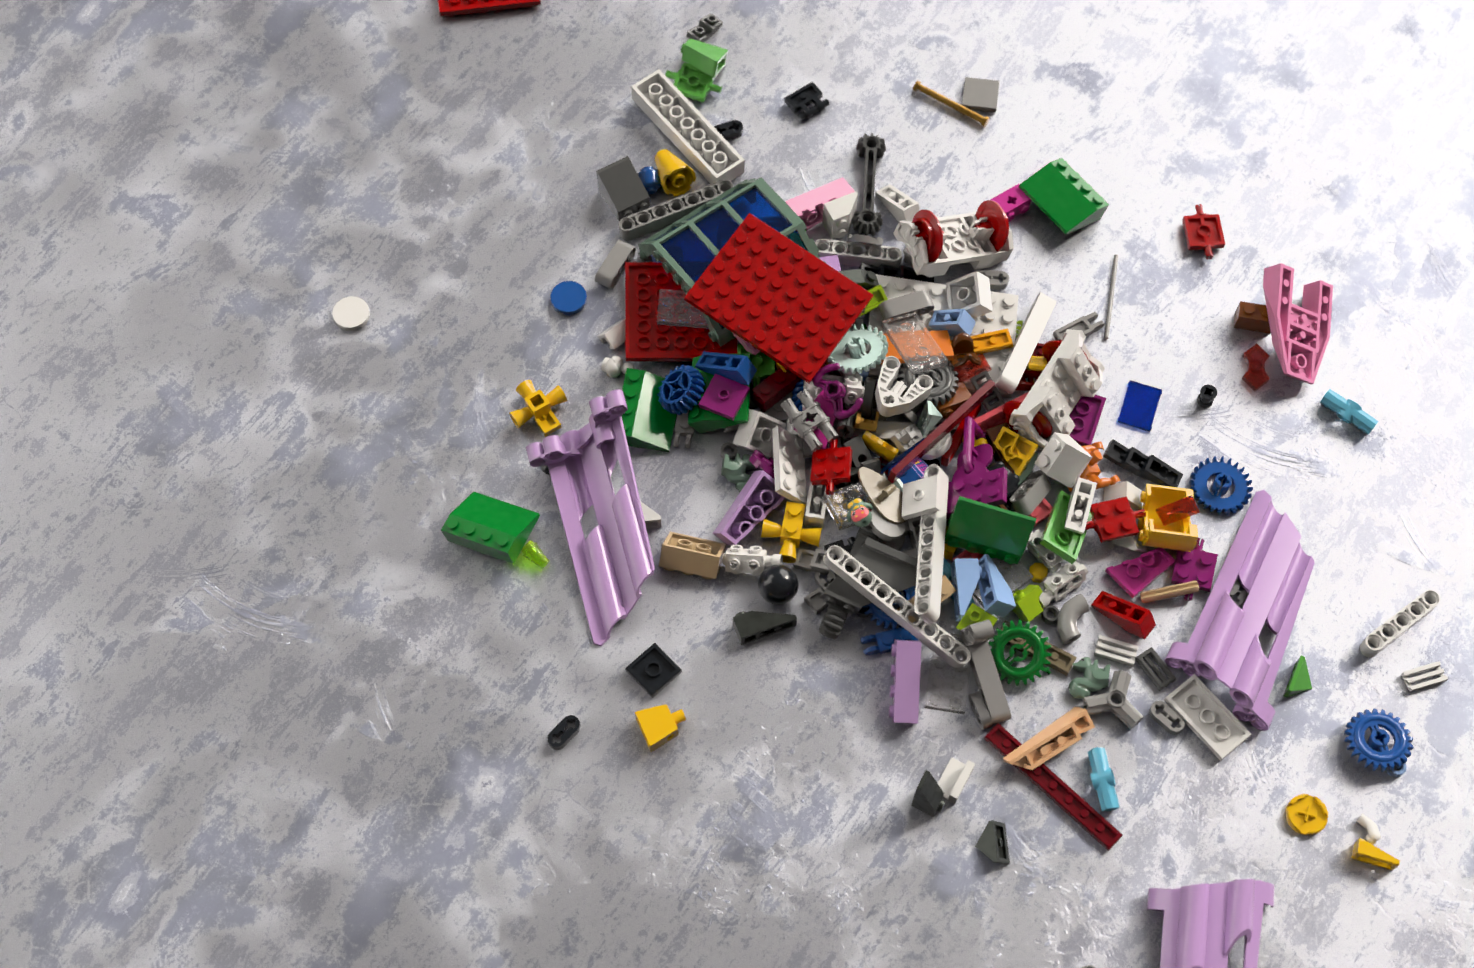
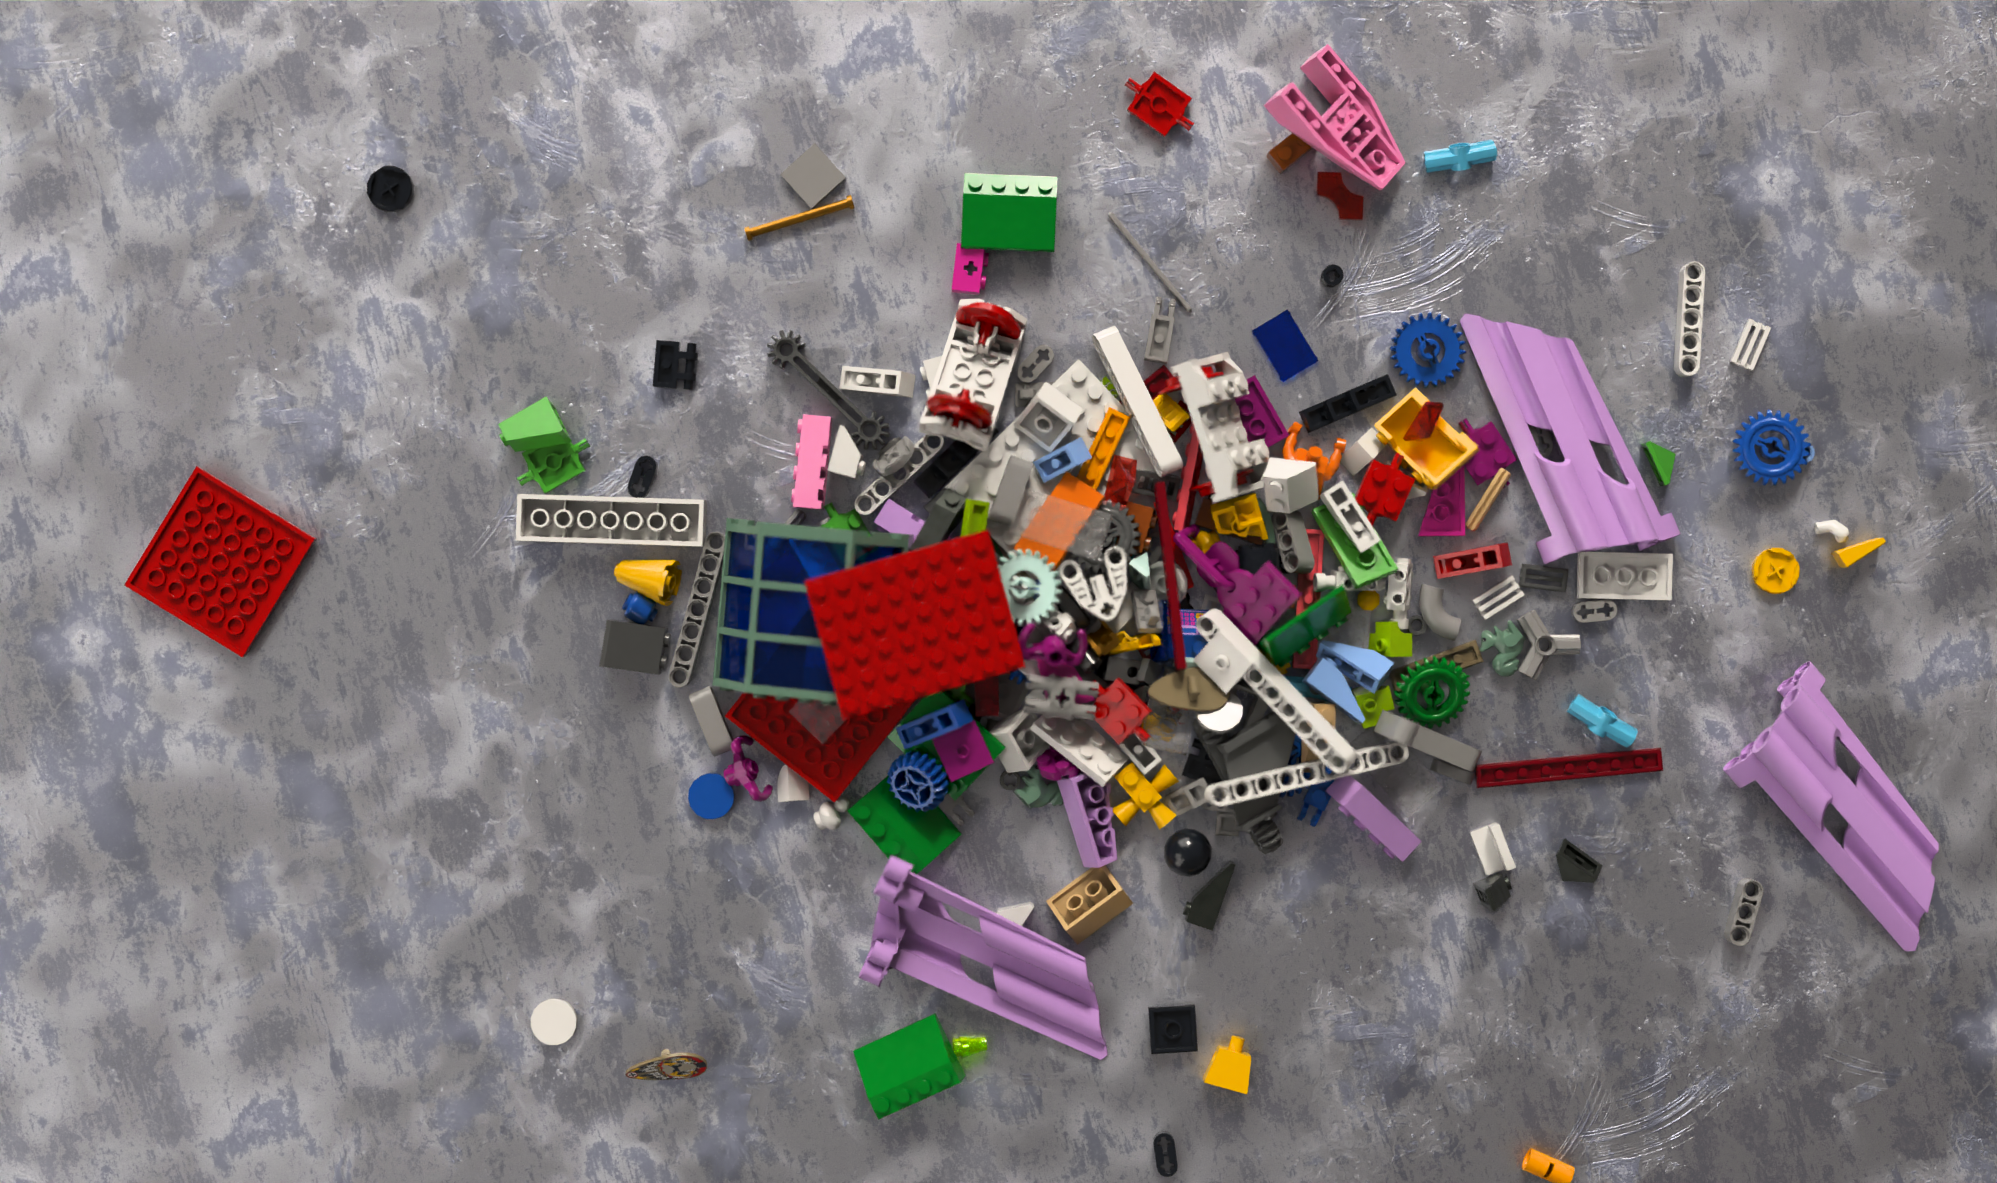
camera: 50 degrees left, 25 degrees up
yellow brick [509,380,567,437] -> none
dark grey slope [686,13,723,42] -> none
white brick [722,545,783,576] -> none
animal [847,498,873,527] -> none
reddish brown piece [950,333,981,367] -> none
light nougat wedge [1003,707,1095,770] -> none
none -> shield [625,1049,707,1080]
none -> magenta piece [724,735,773,802]

